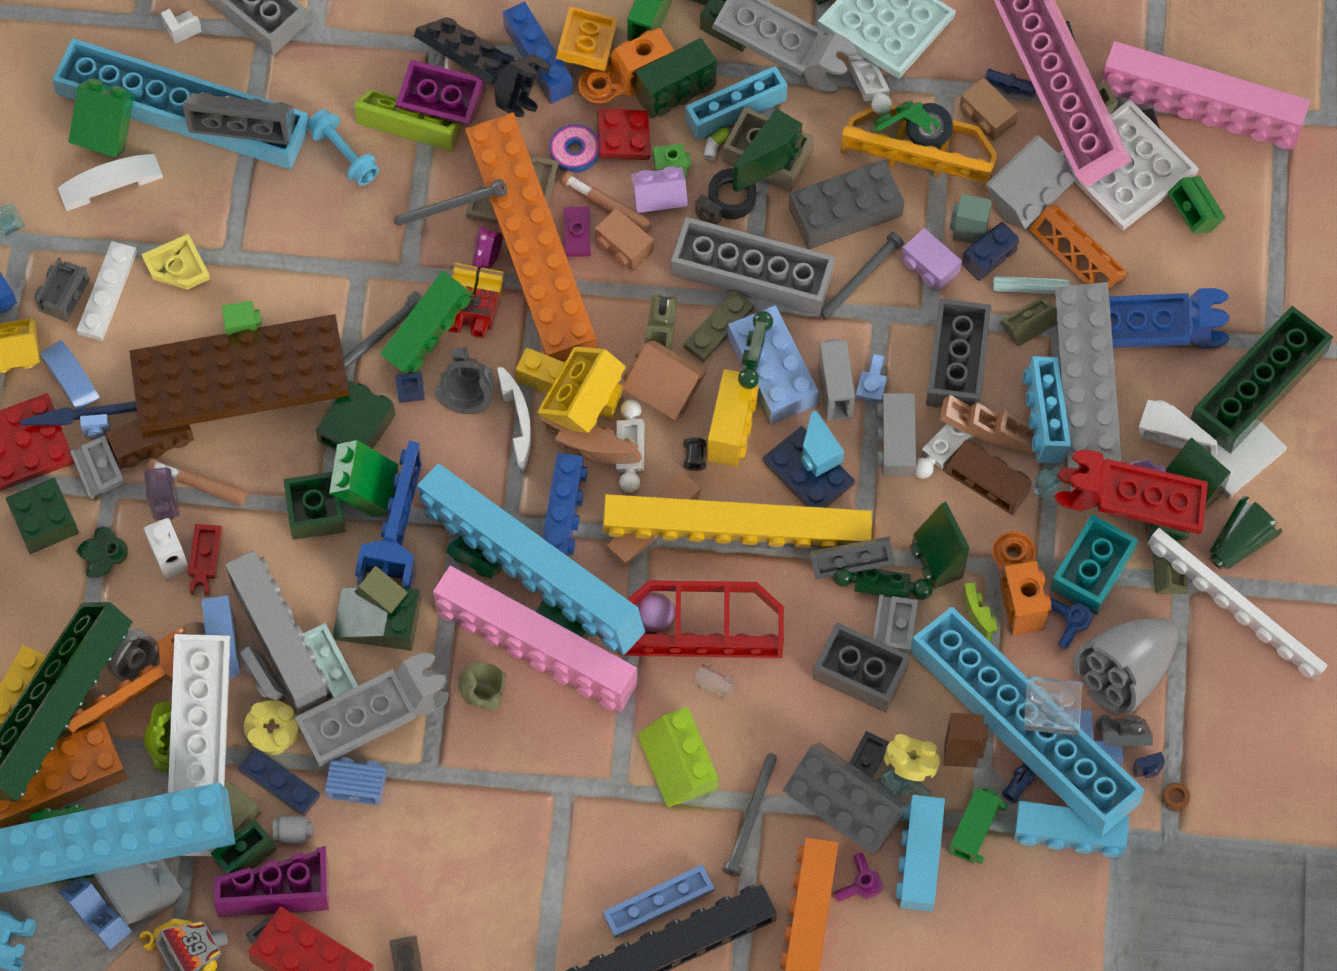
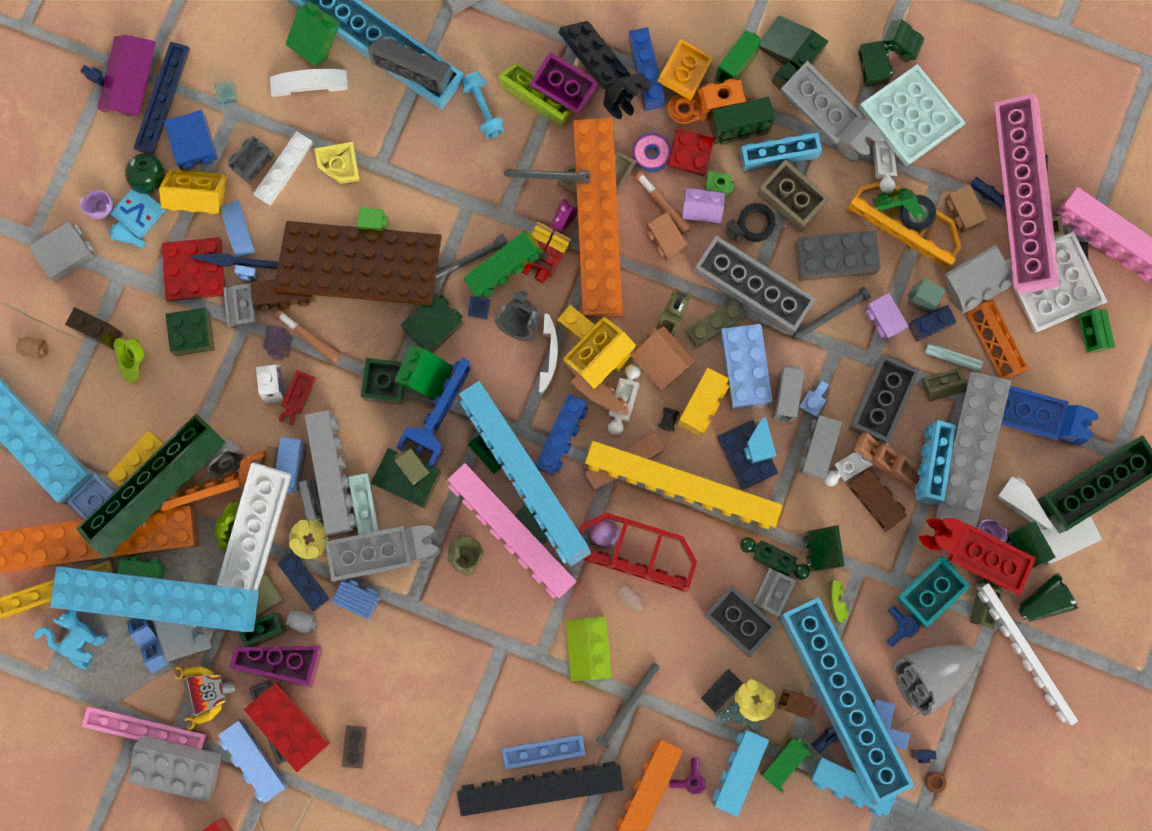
camera: 15 degrees right, 15 degrees up
dark green plate [77,527,128,578] -> none
magenta plate [564,206,591,257] -> none
arm [703,128,731,161] -> none
dark green slope [733,108,804,192] -> none
dark green plate [738,311,773,389] -> none
dark grey brick [782,742,909,854] -> none
dark grey plate [810,536,895,579] -> none
orange brick [992,531,1051,636] -> none
clear plate [1023,676,1083,736] -> none
clear light blue plate [1033,466,1061,498] -> none
dark grey plate [1096,715,1153,747] -> none

